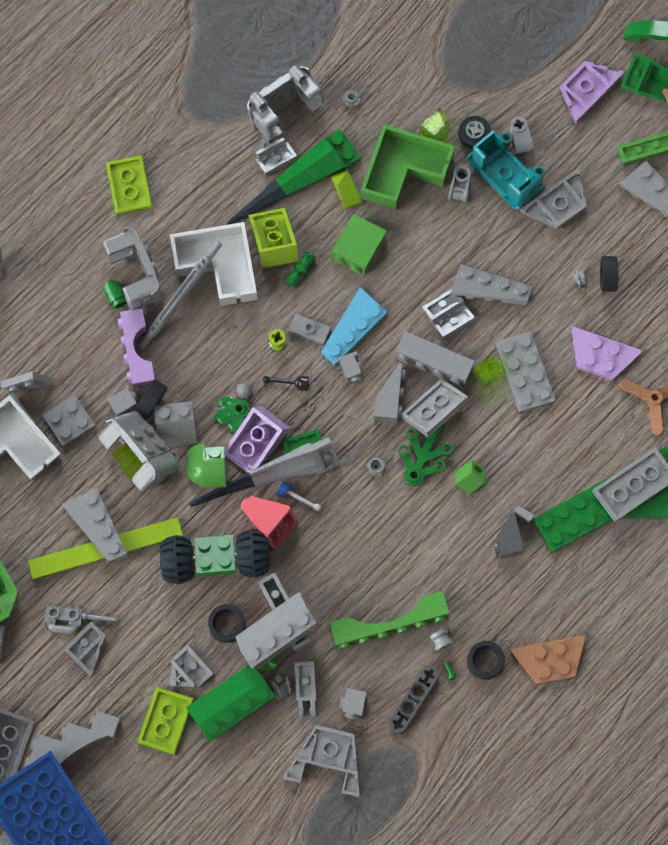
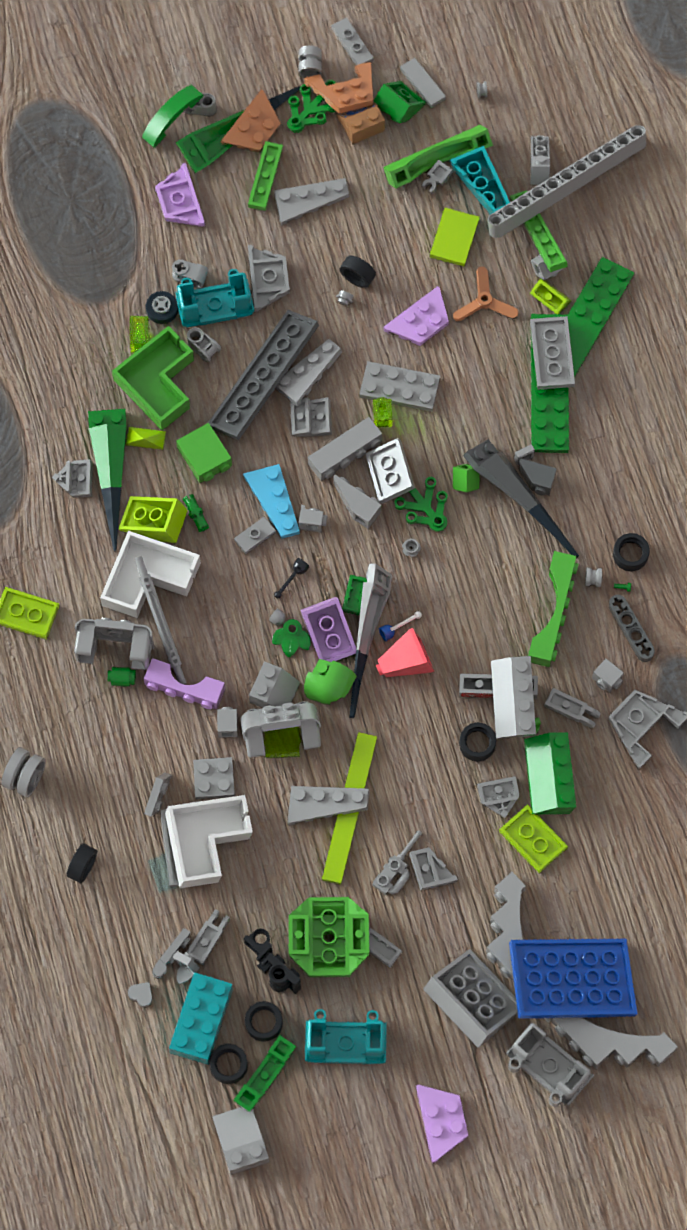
camera: 60 degrees left, 5 degrees down
black tyre [136,379,168,418] -> none
black plate [160,529,270,584] -> none
light grey container [247,65,324,141] -> none
light grey arm [268,675,292,700] -> none
lime bush [269,329,286,351] -> none
light grey plate [343,90,361,108] -> none
nougat wing [510,635,585,685] -> none
none -> dark grey plate [208,310,319,440]
none -> dark grey plate [463,439,579,558]

